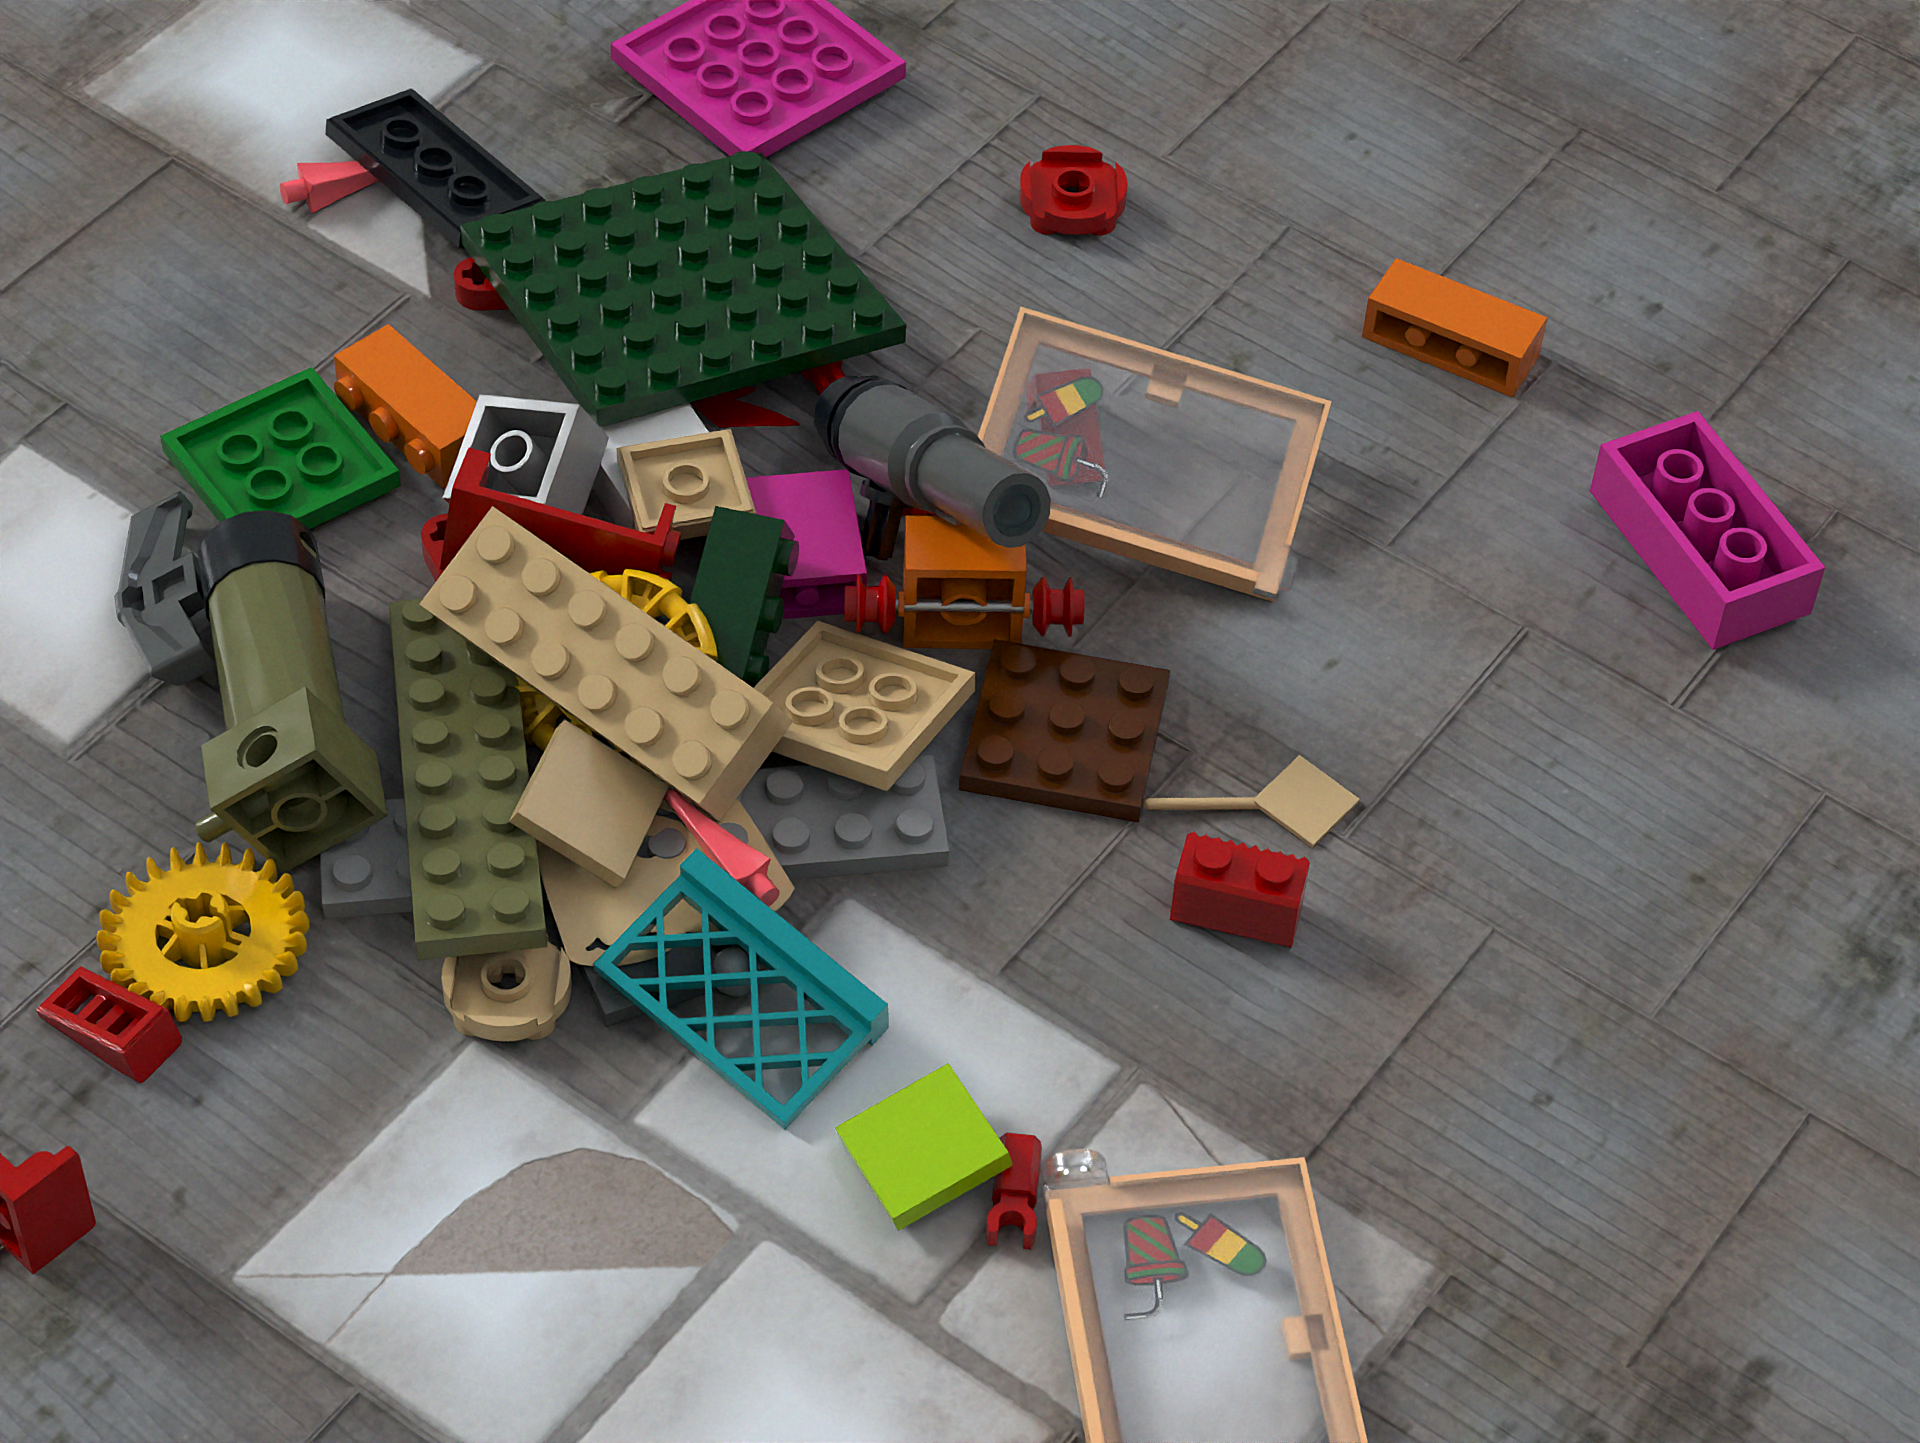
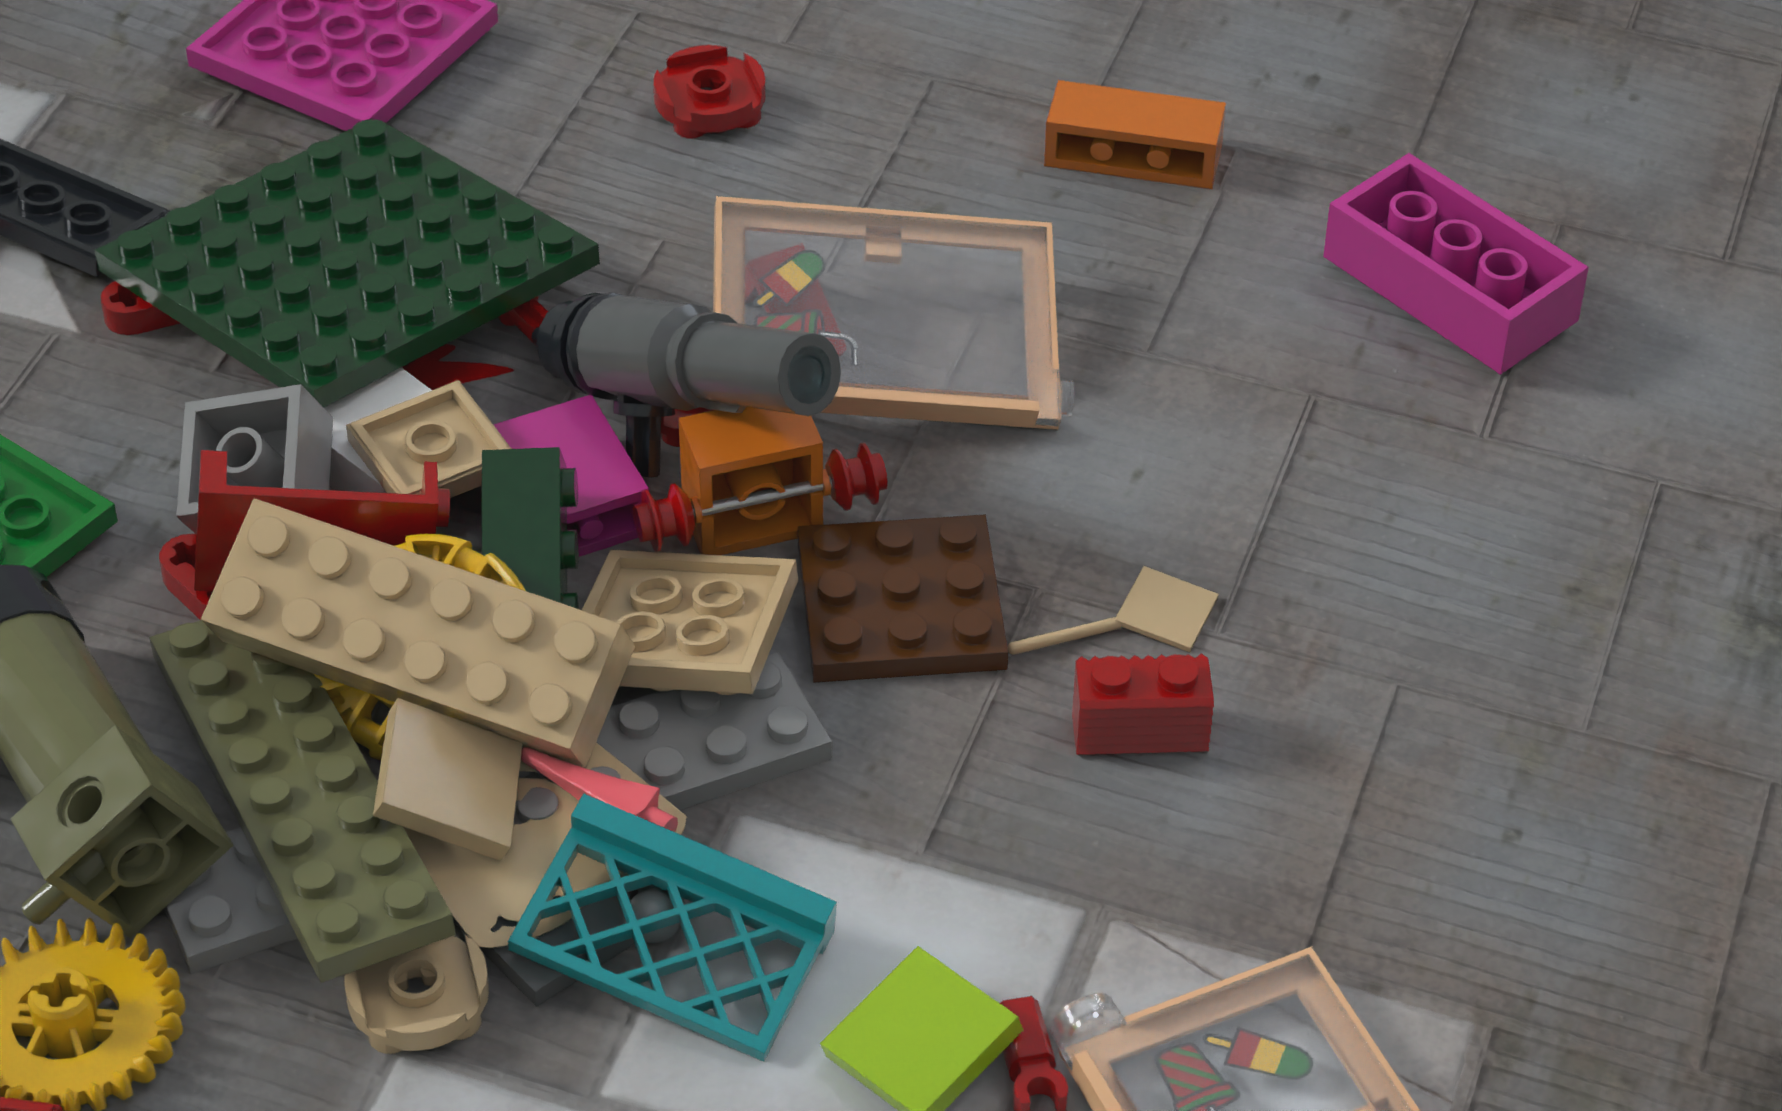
camera: 15 degrees left, 5 degrees down
orange brick [334,324,477,489] -> none

